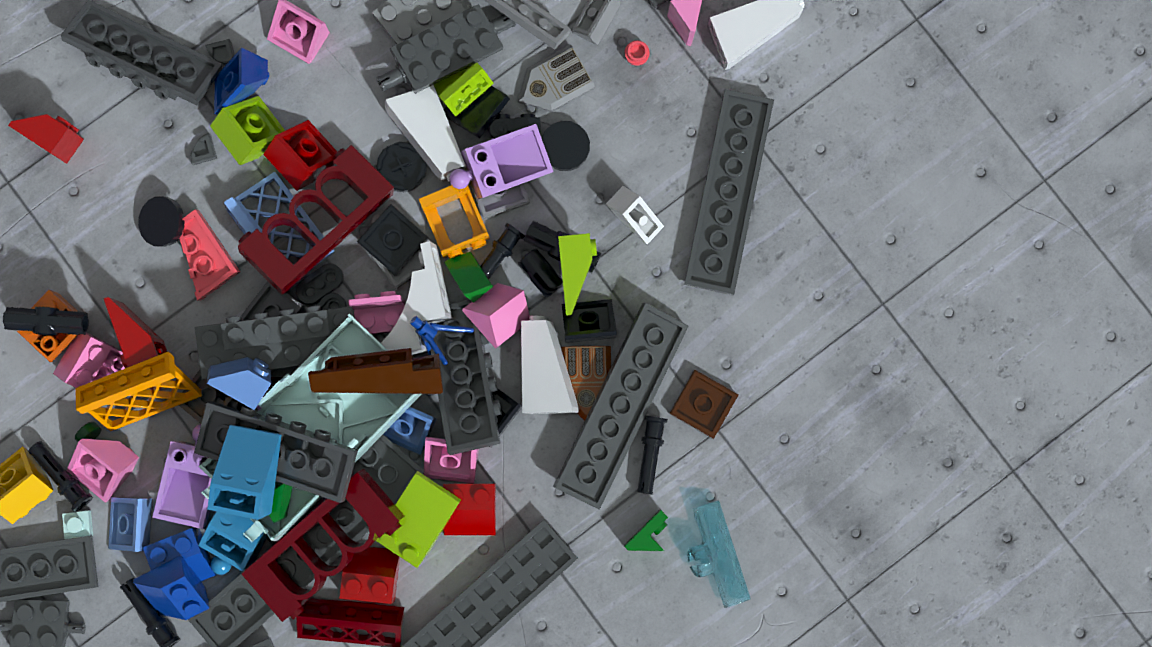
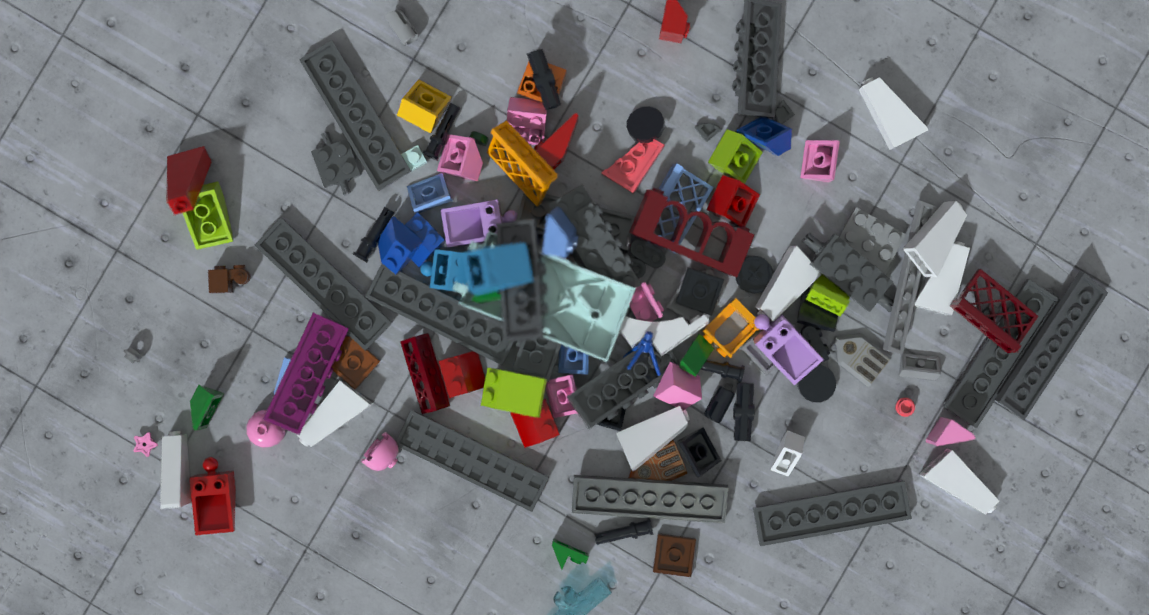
camera: 75 degrees right, 5 degrees up
dark red fence [242,469,405,622] -> none
reddish brown wedge [308,348,443,394] -> none
lime slope [558,233,597,316] -> none

